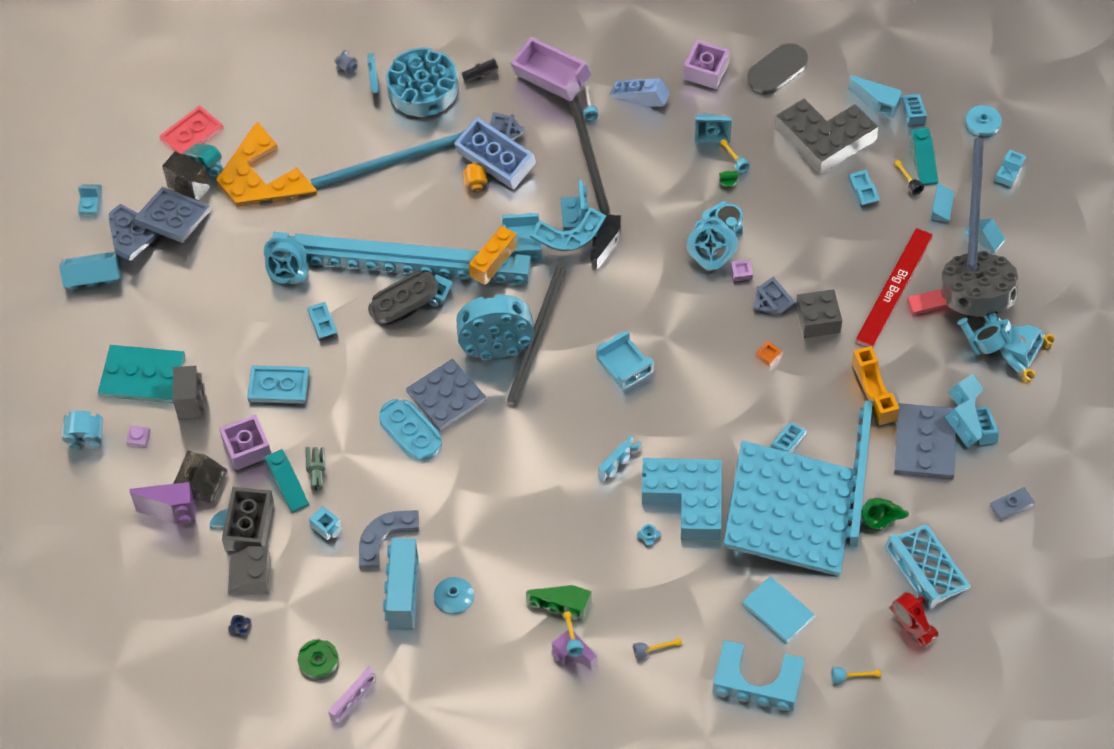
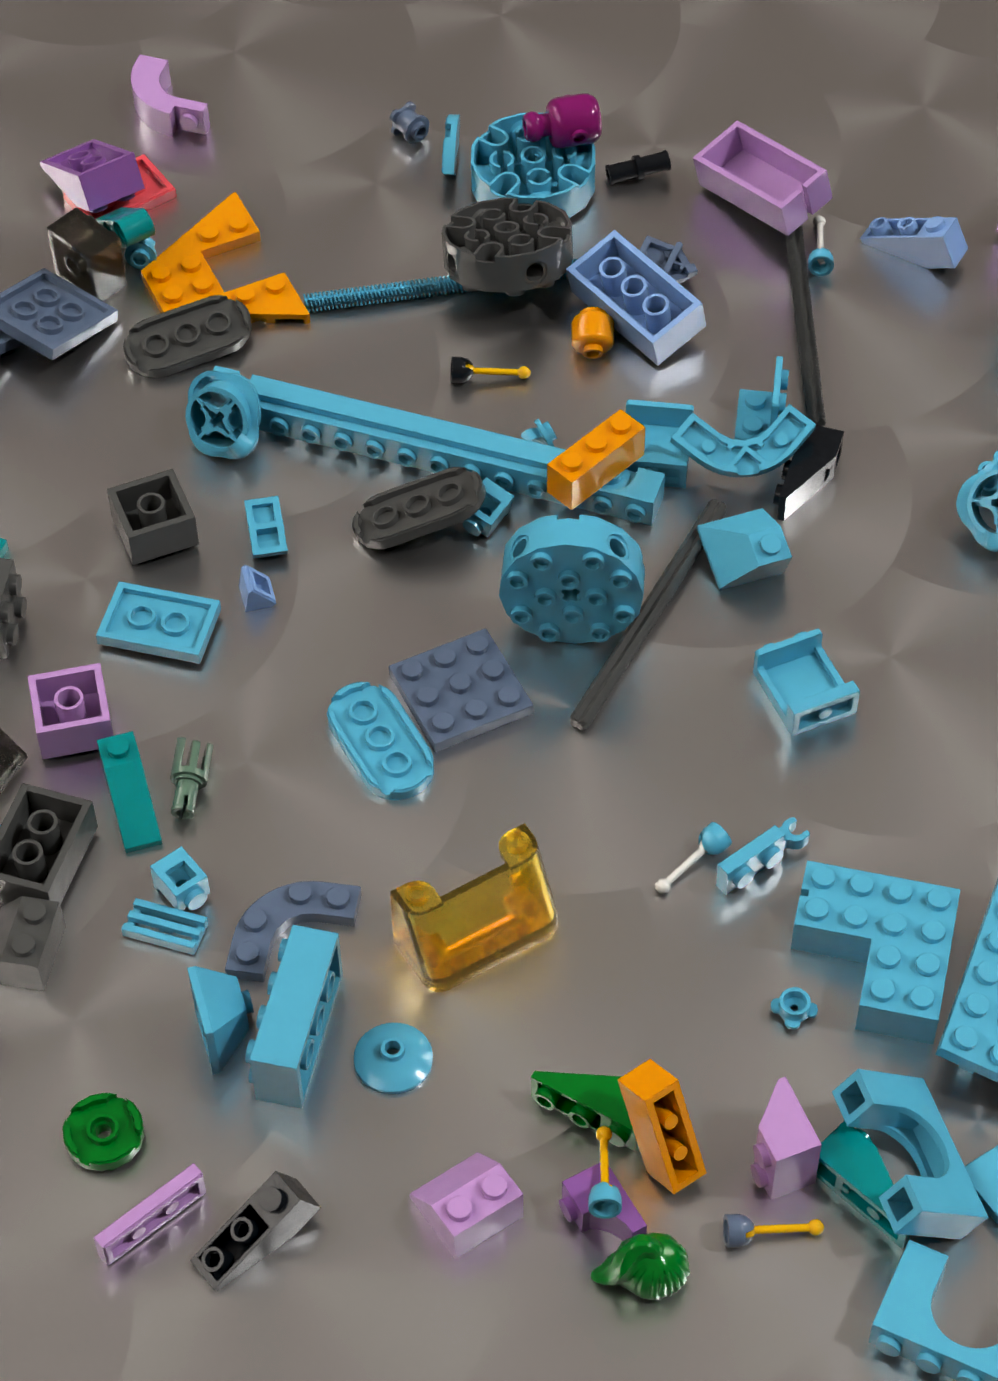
camera: 10 degrees right, 5 degrees down
none -> medium lavender slope [40,139,145,213]
none -> dark grey brick [107,469,199,565]
none -> medium azure tile [121,898,208,955]
none -> dark grey tile [123,295,252,378]
none -> lavender arch [131,55,210,137]
none -> medium azure slope [187,966,254,1074]
none -> black slope [190,1171,321,1291]
none -> light blue slope [239,565,276,612]
none -> clear yellow windscreen [390,823,558,992]
none -> lavender slope [410,1152,524,1259]
none -> dark grey brick [441,198,573,296]
none -> hinge [450,357,531,384]
none -> medium azure plate [521,419,558,447]
none -> magenta piece [522,93,602,149]
none -> green hair [591,1232,690,1301]
none -> light orange brick [617,1059,707,1194]
none -> hinge [655,822,732,894]
none -> medium azure slope [696,508,792,591]
none -> lavender slope [751,1076,822,1200]
none -> teal slope [816,1121,910,1249]
none -> medium azure arch [832,1069,989,1240]

